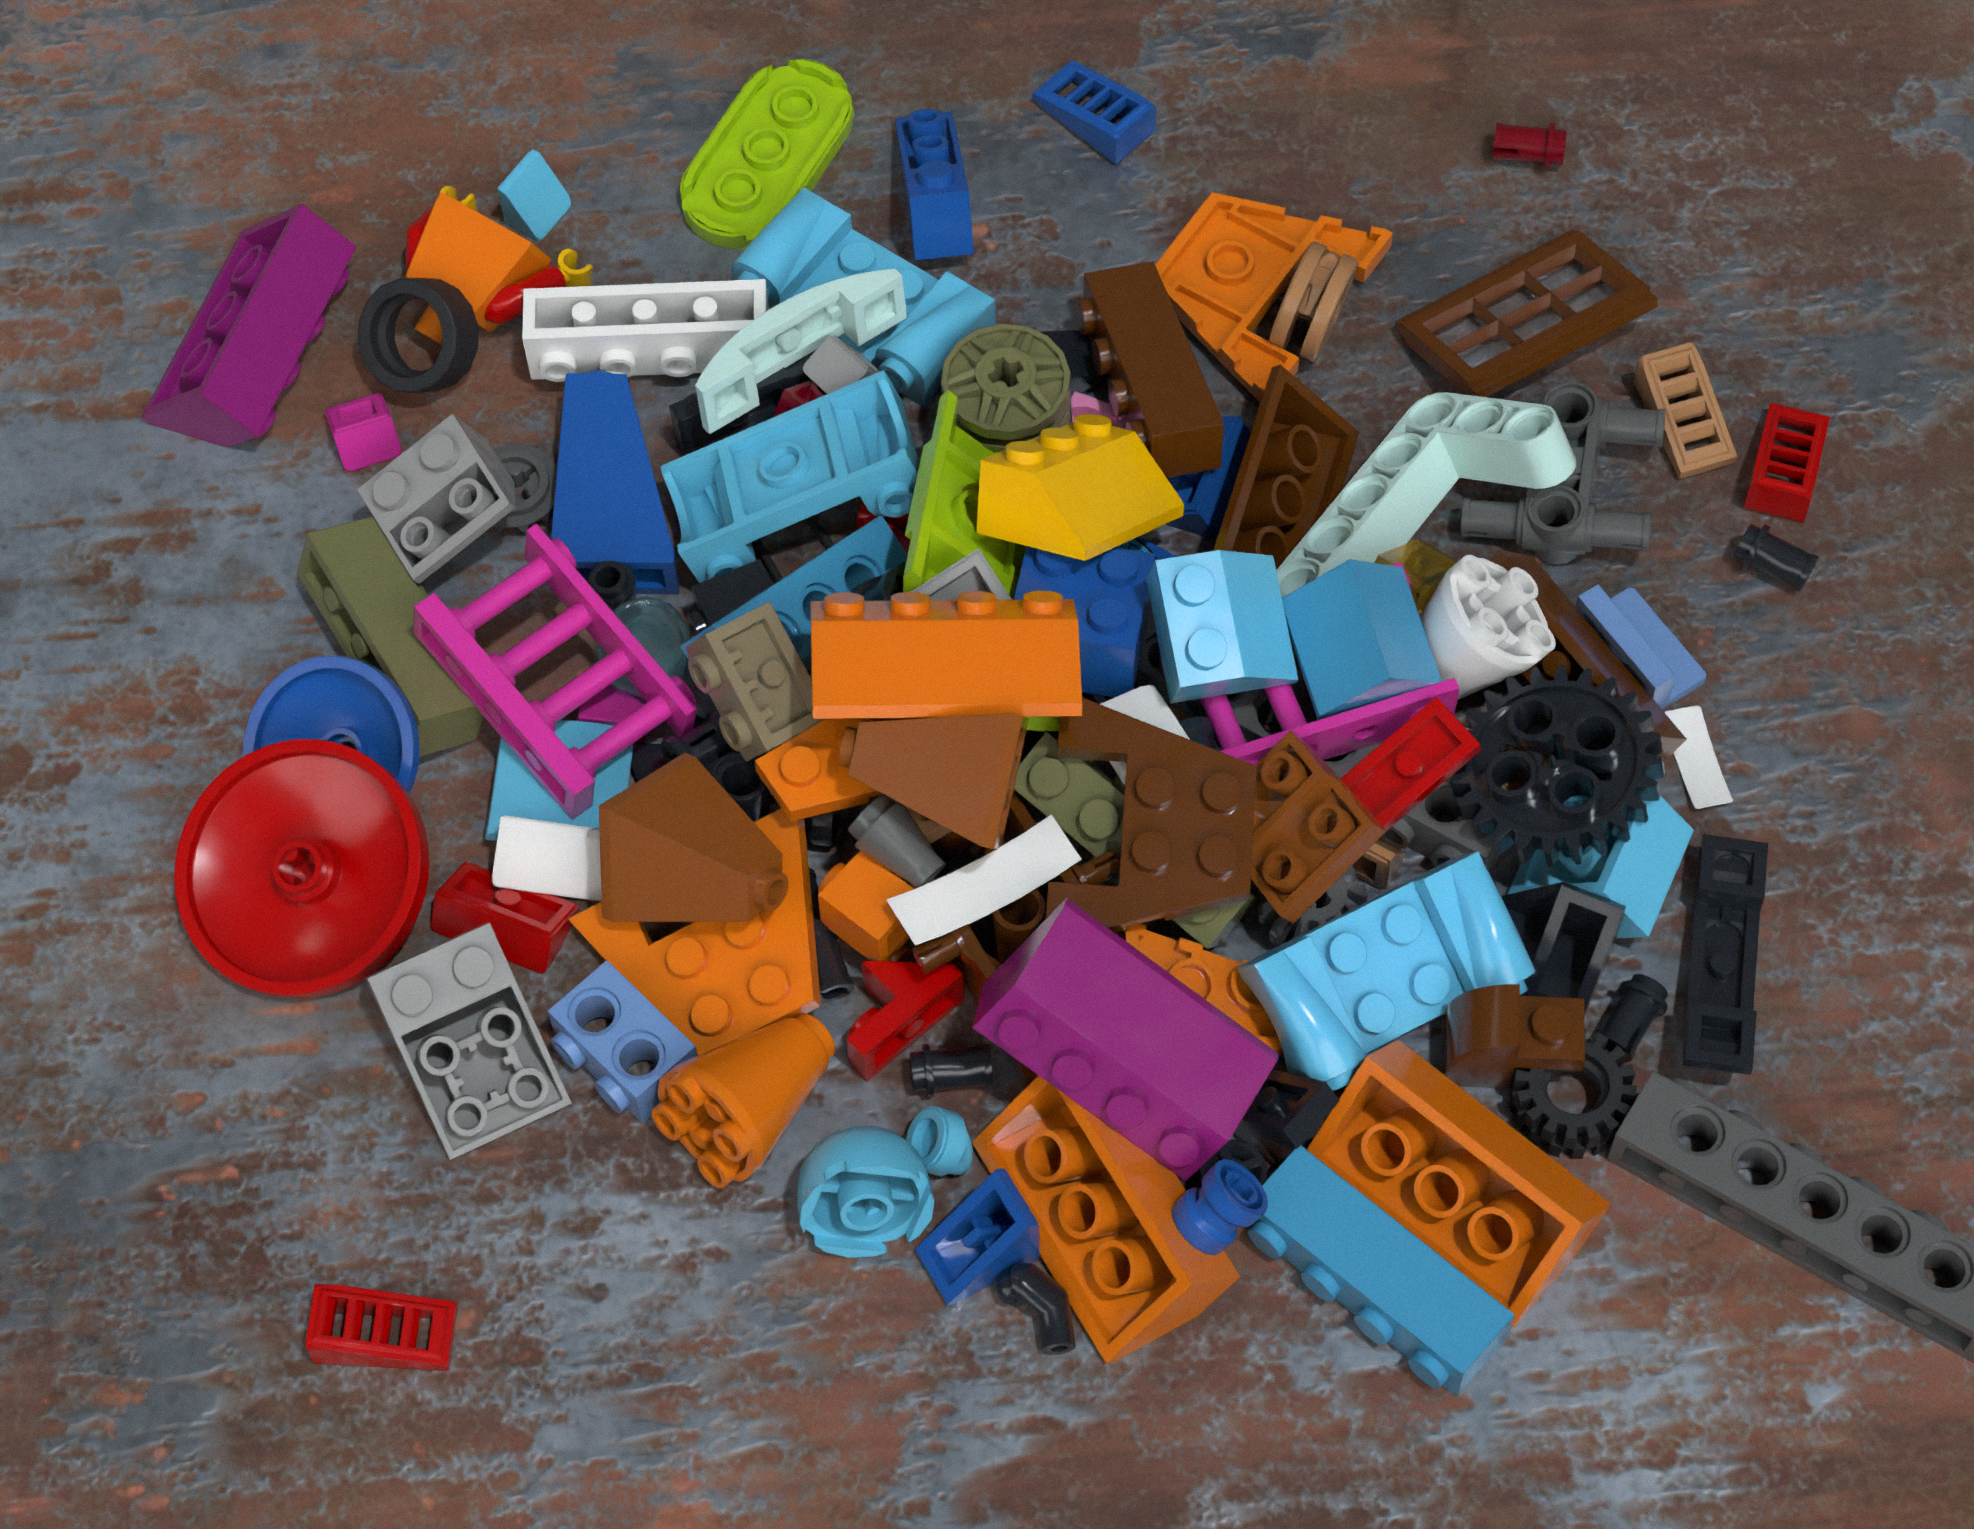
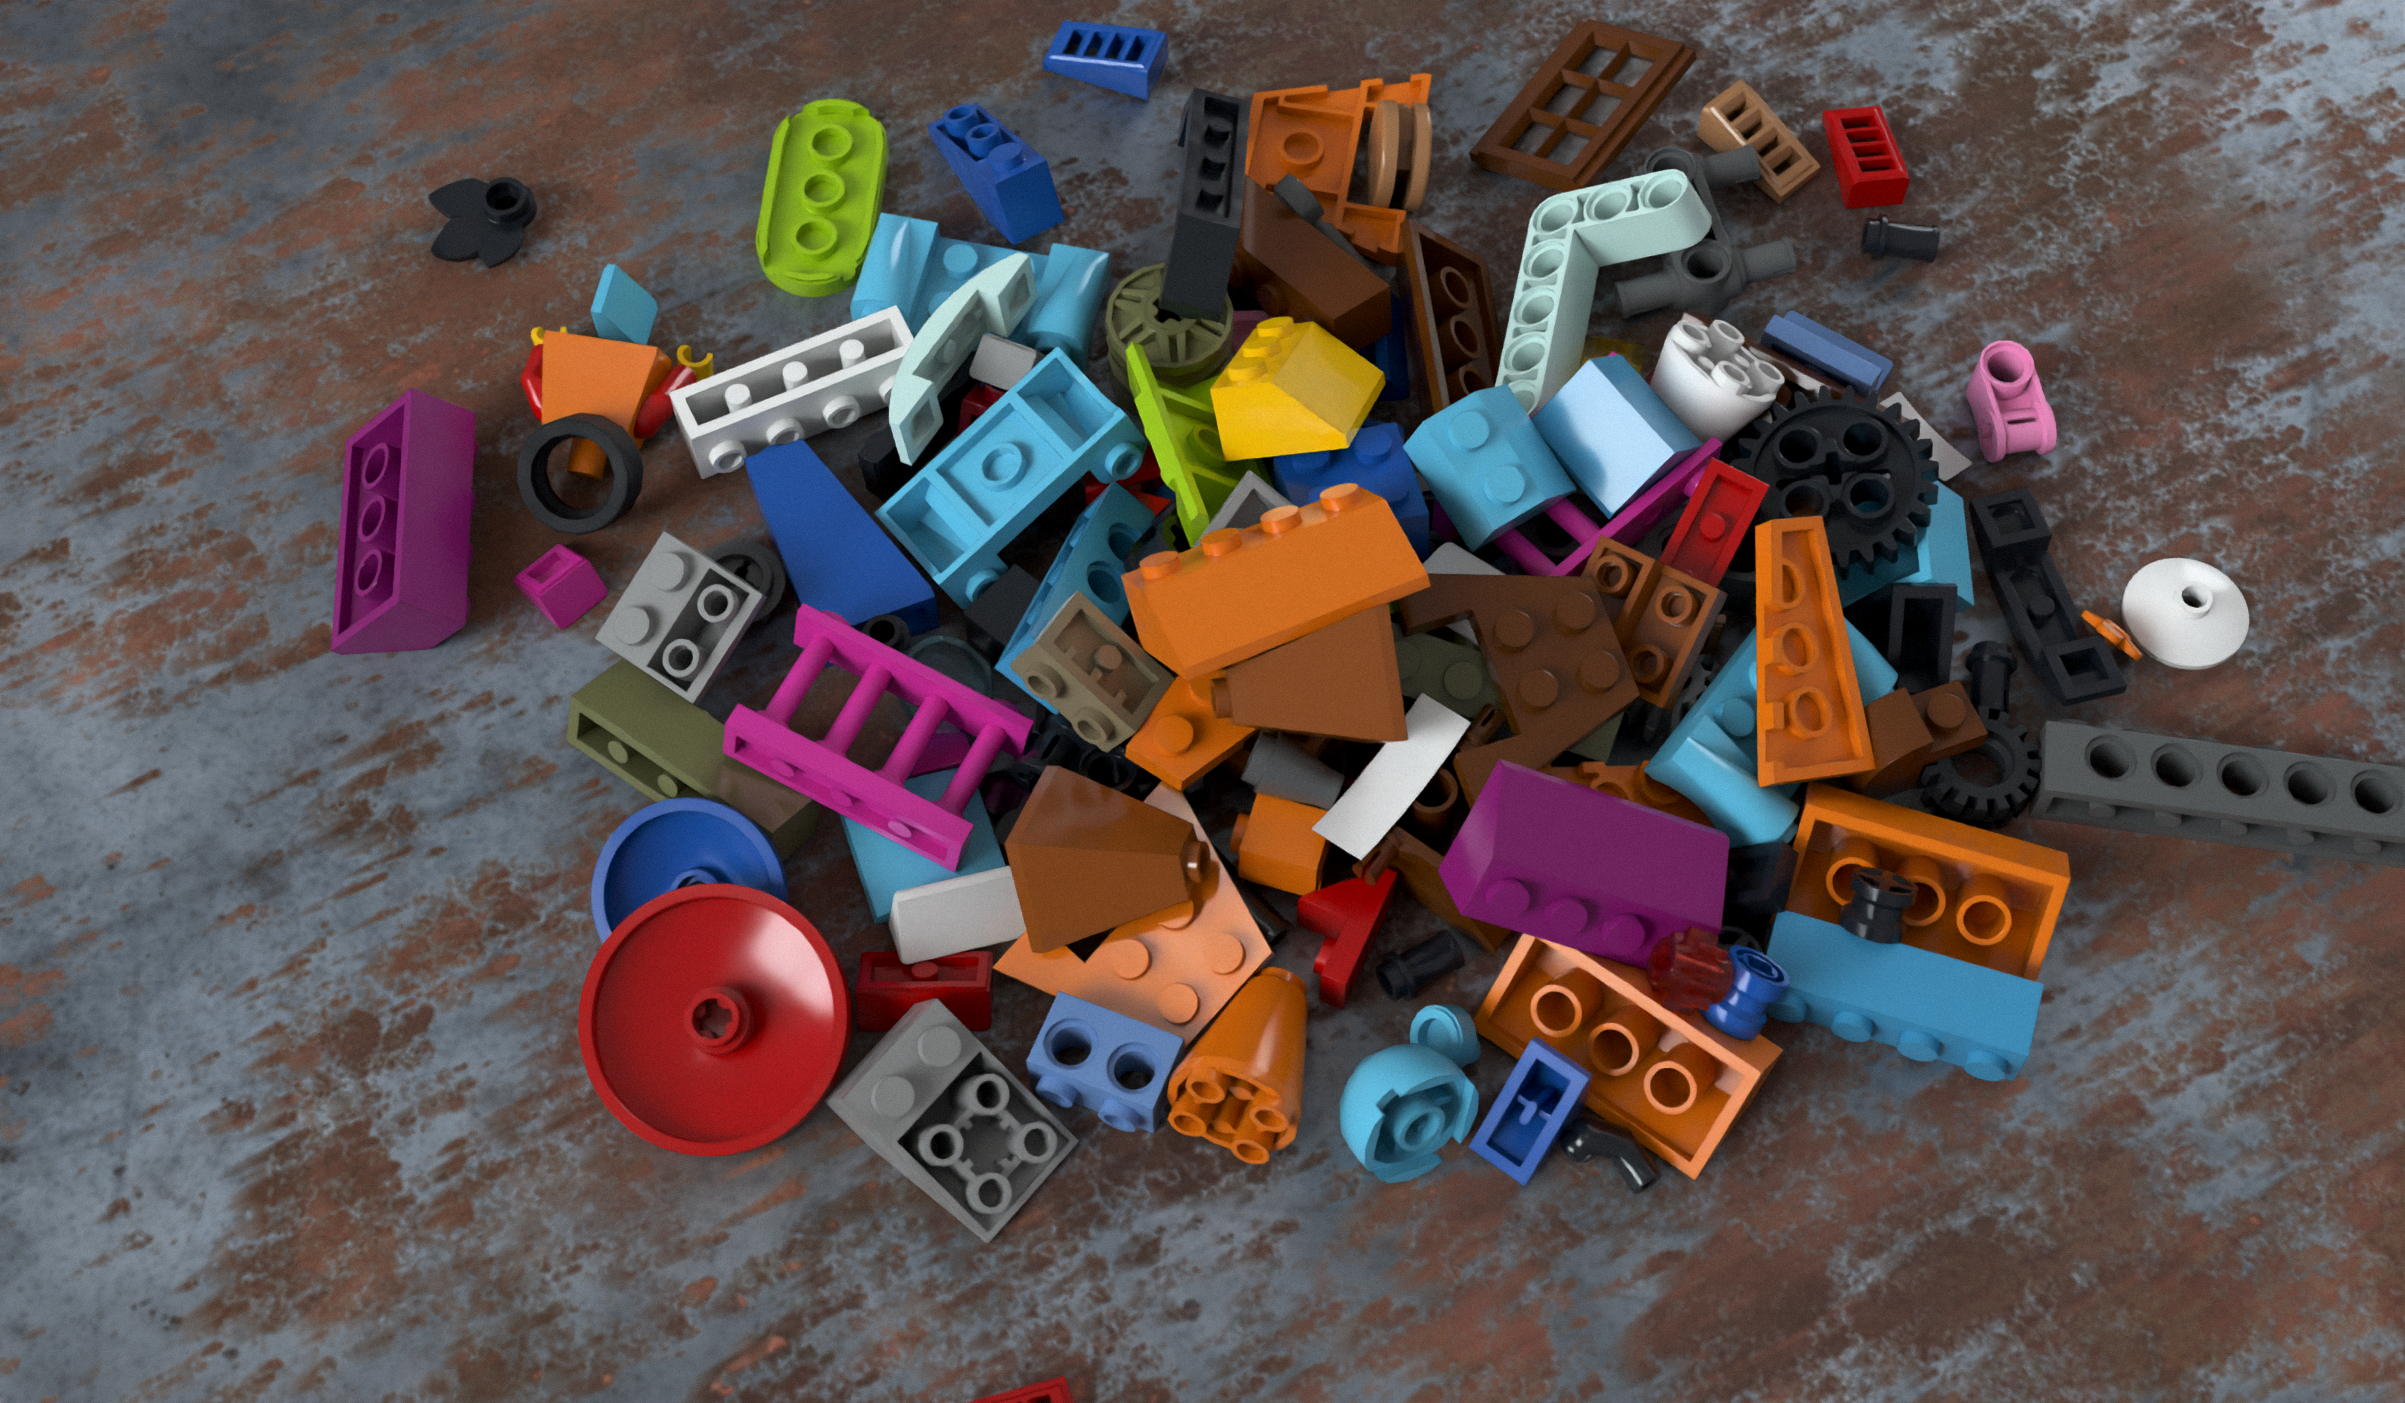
camera: 25 degrees left, 0 degrees up
none -> black plate [428,177,537,269]
none -> black slope [1158,87,1251,323]
none -> dark grey piece [1272,173,1377,274]
none -> clear red gear [1646,925,1733,1016]
none -> orange wing [1755,515,1876,788]
none -> black wheel [1838,867,1919,944]
none -> bright pink piece [1966,341,2057,462]
none -> orange plant [2081,609,2143,662]
none -> white dish [2121,558,2249,670]

